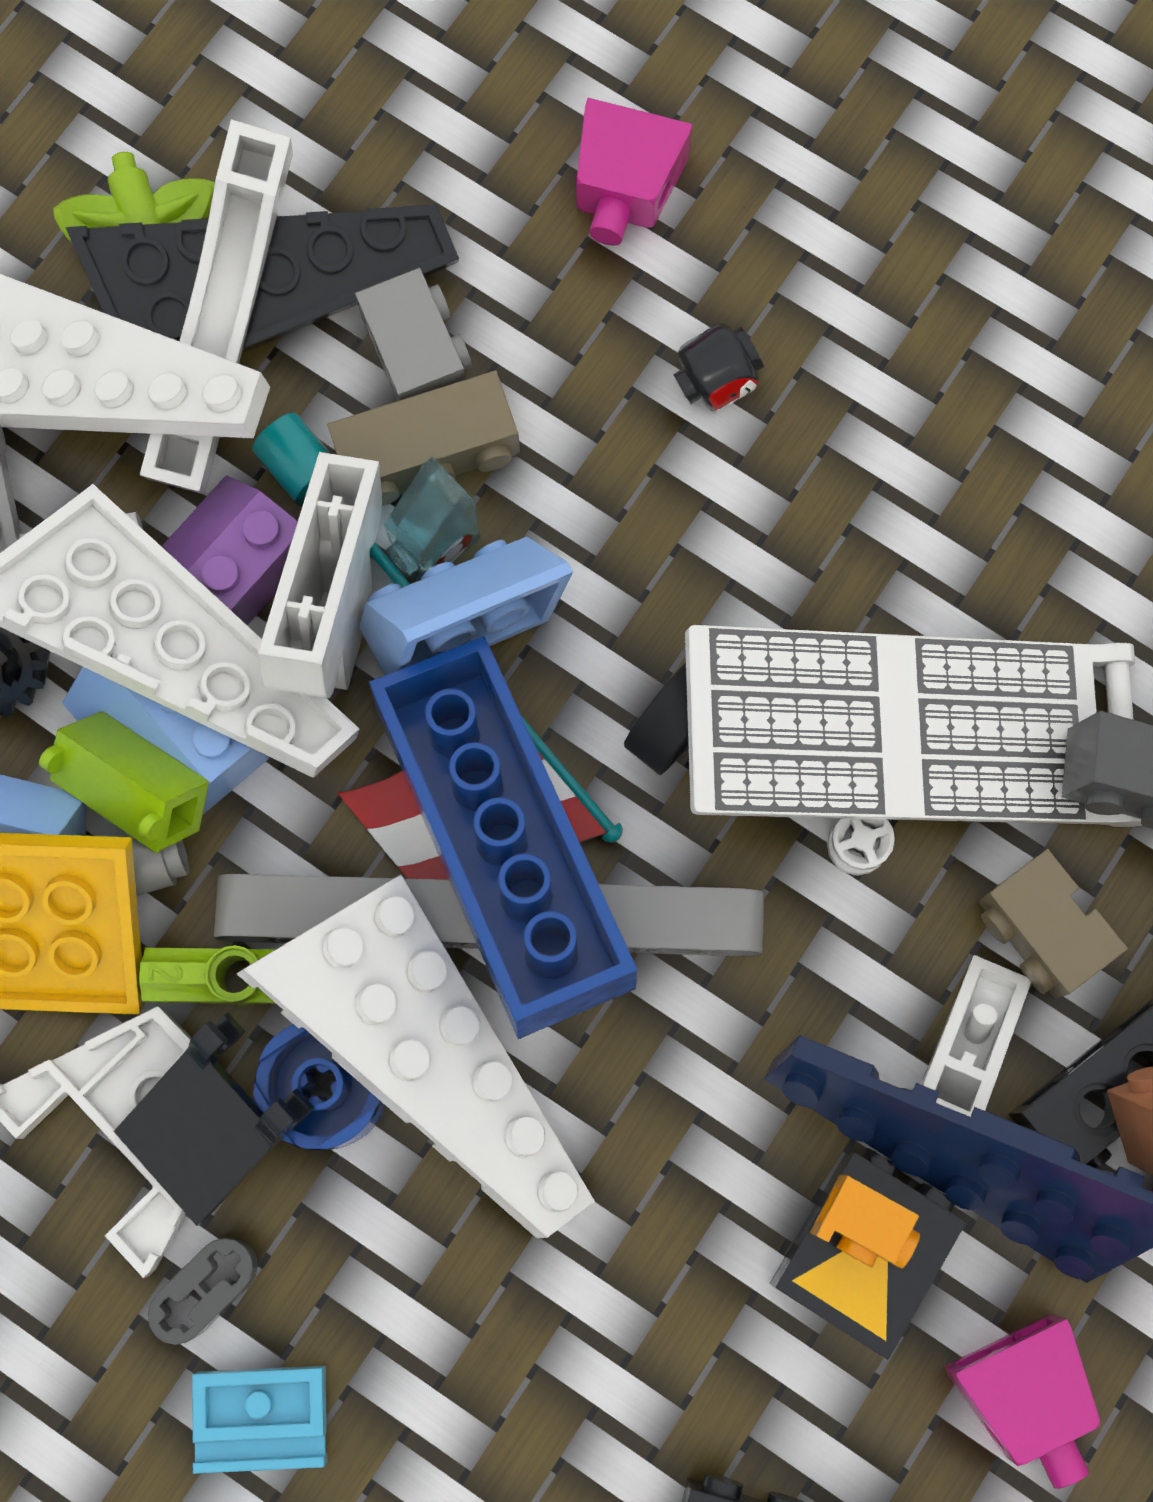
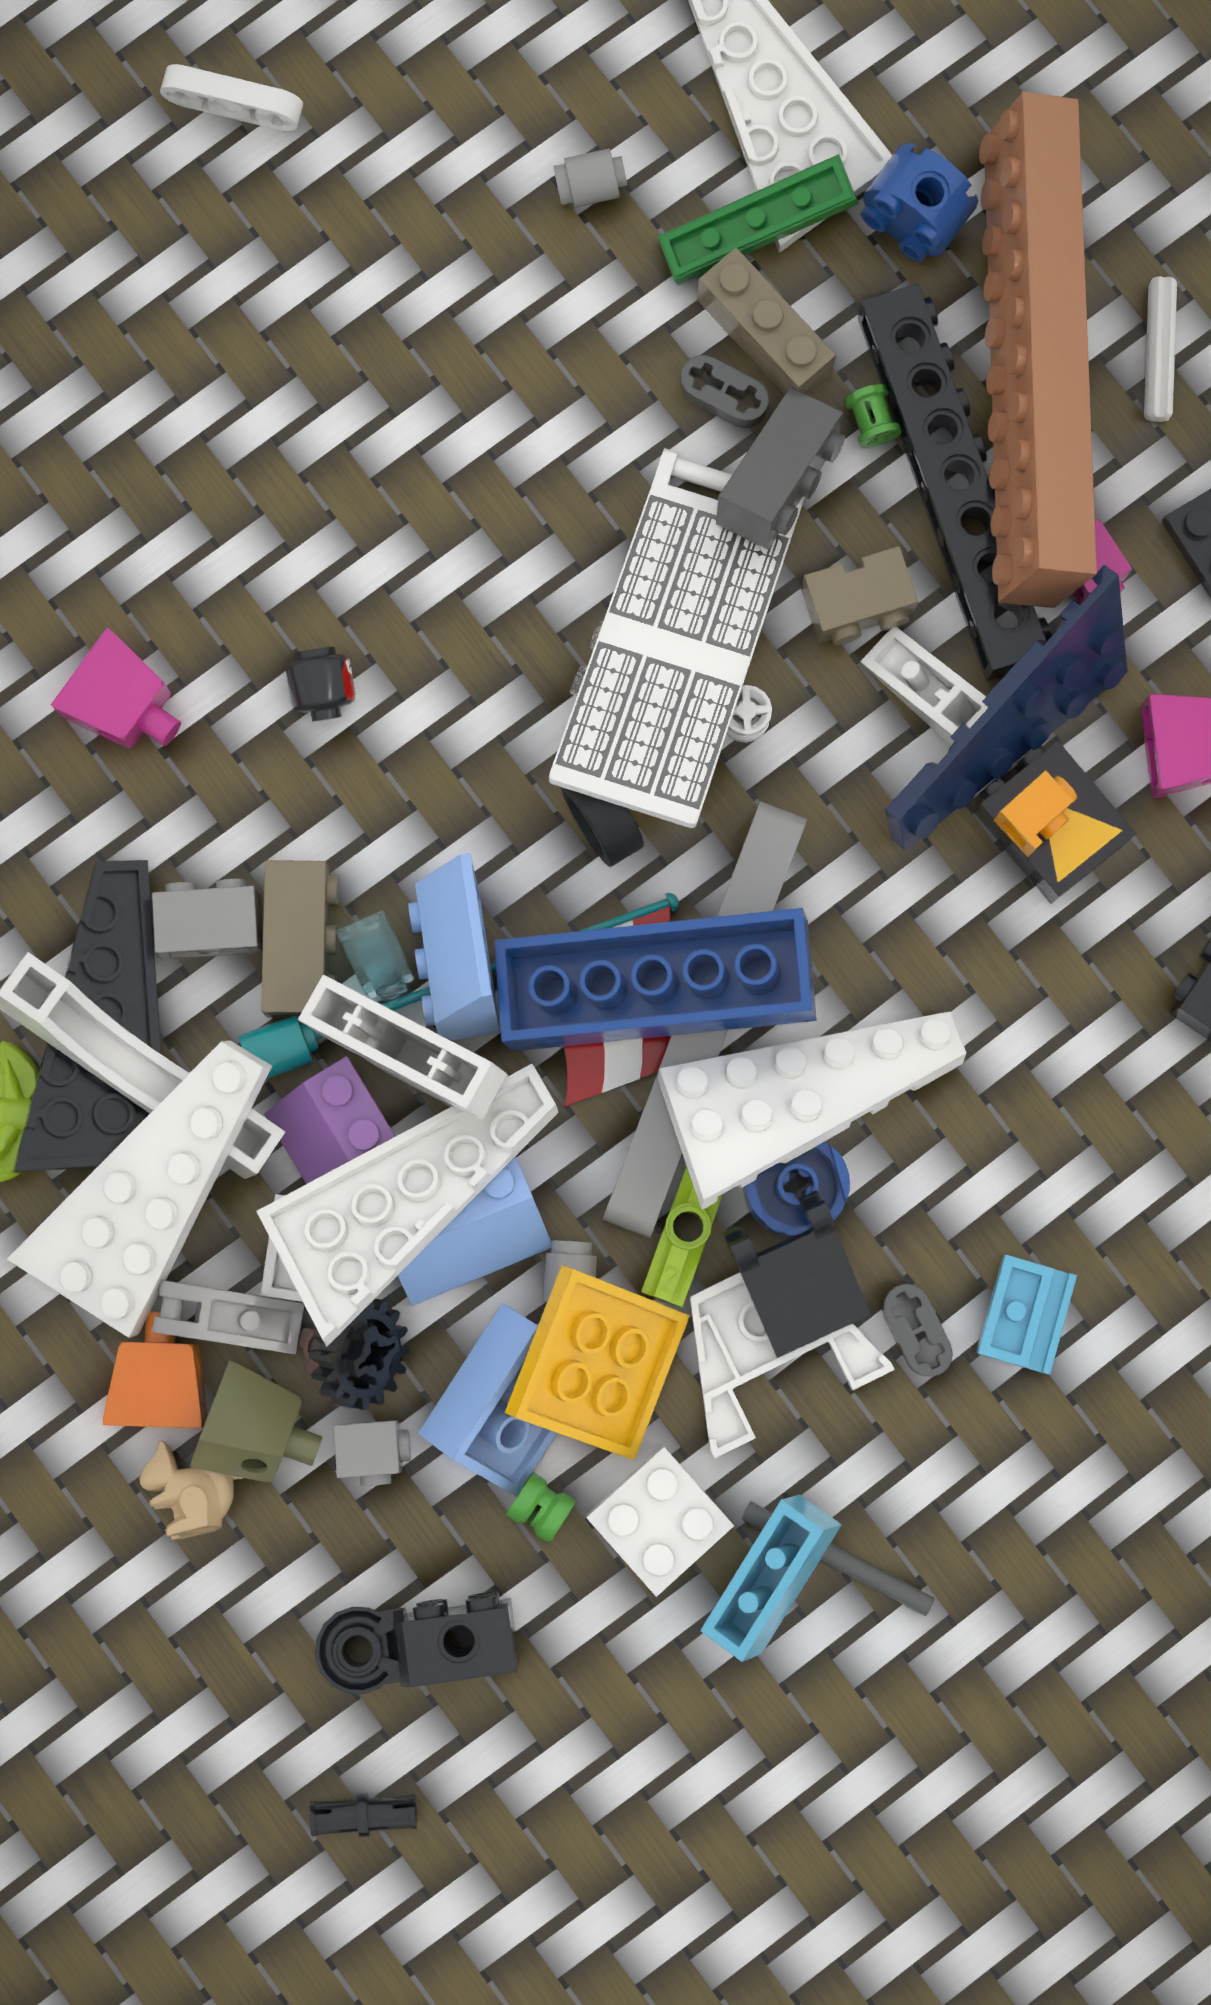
camera: 75 degrees left, 5 degrees up
lime brick [39,711,209,853] -> none

